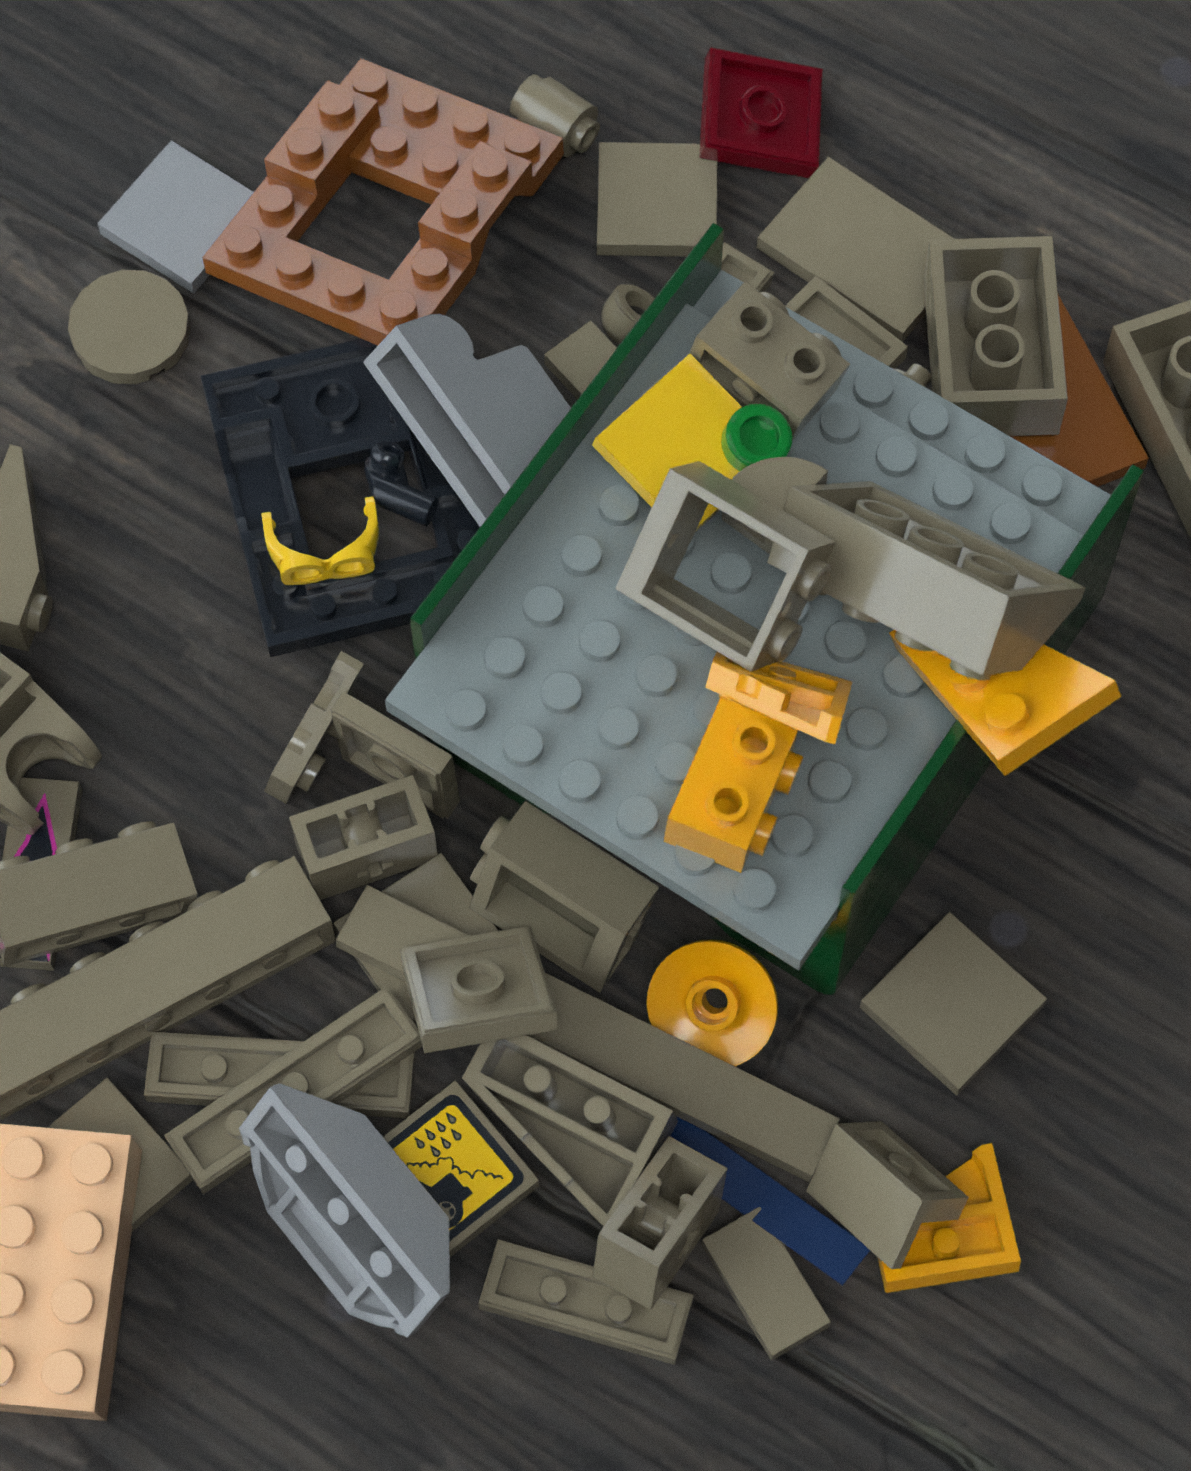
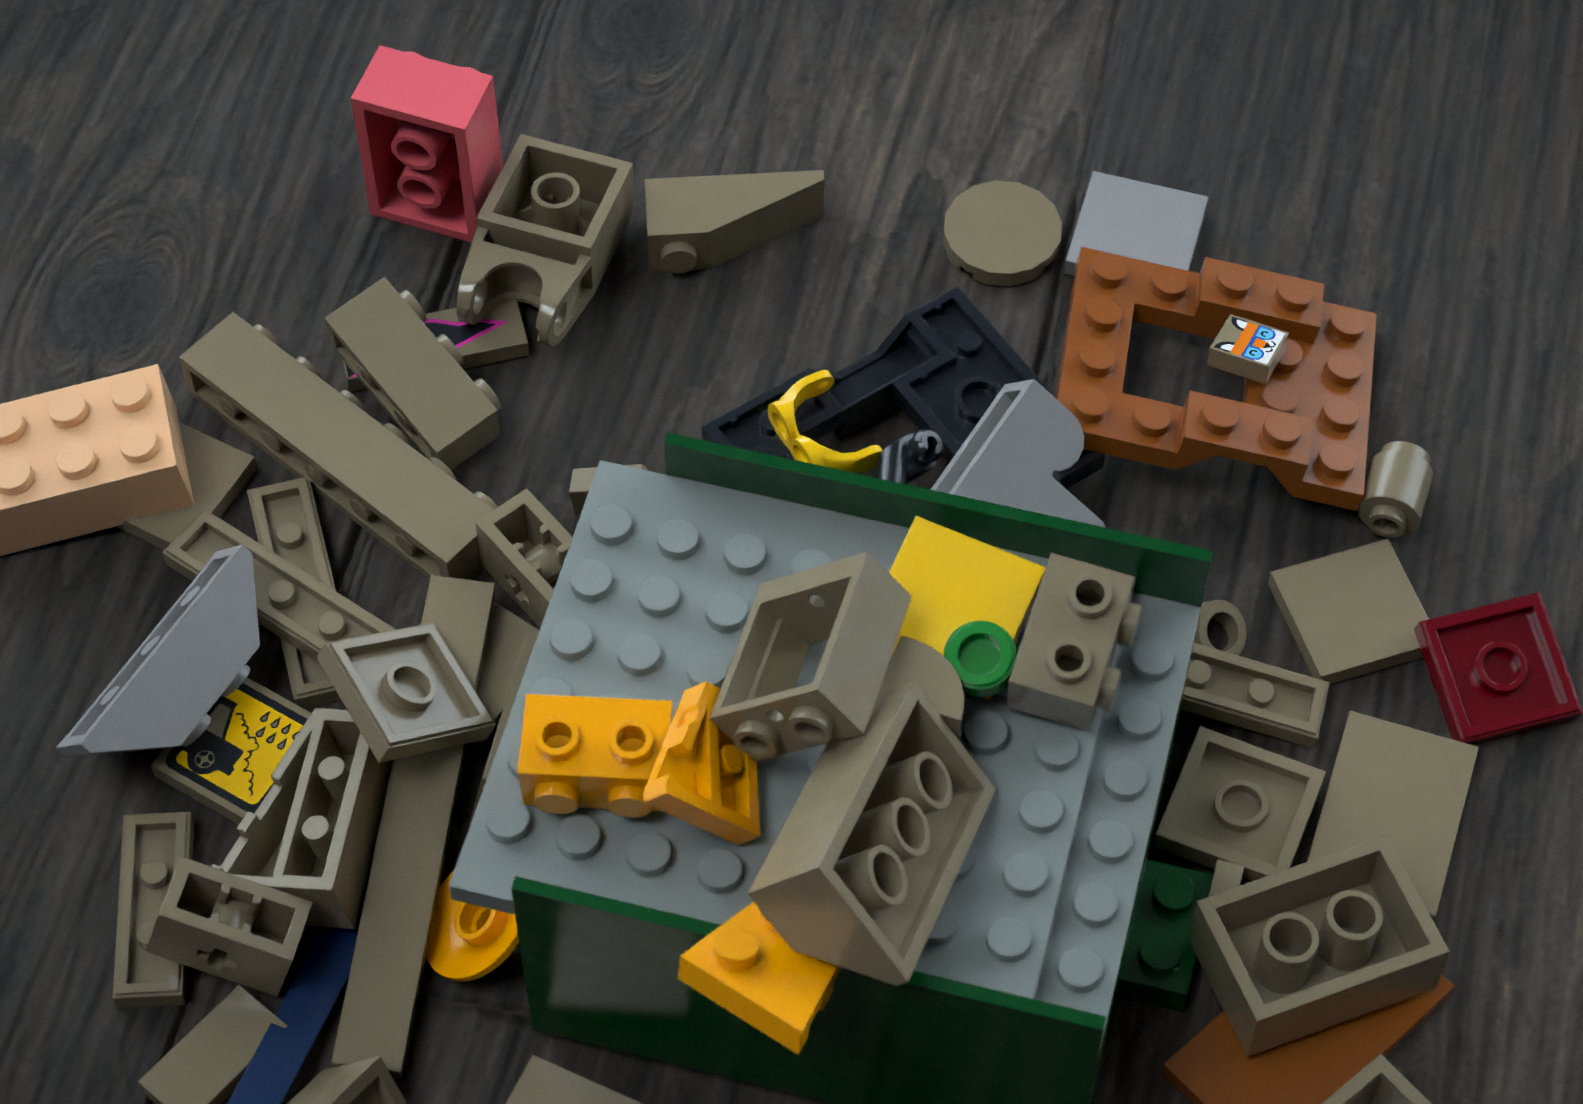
camera: 70 degrees right, 10 degrees down
none -> tile [1207,314,1289,384]

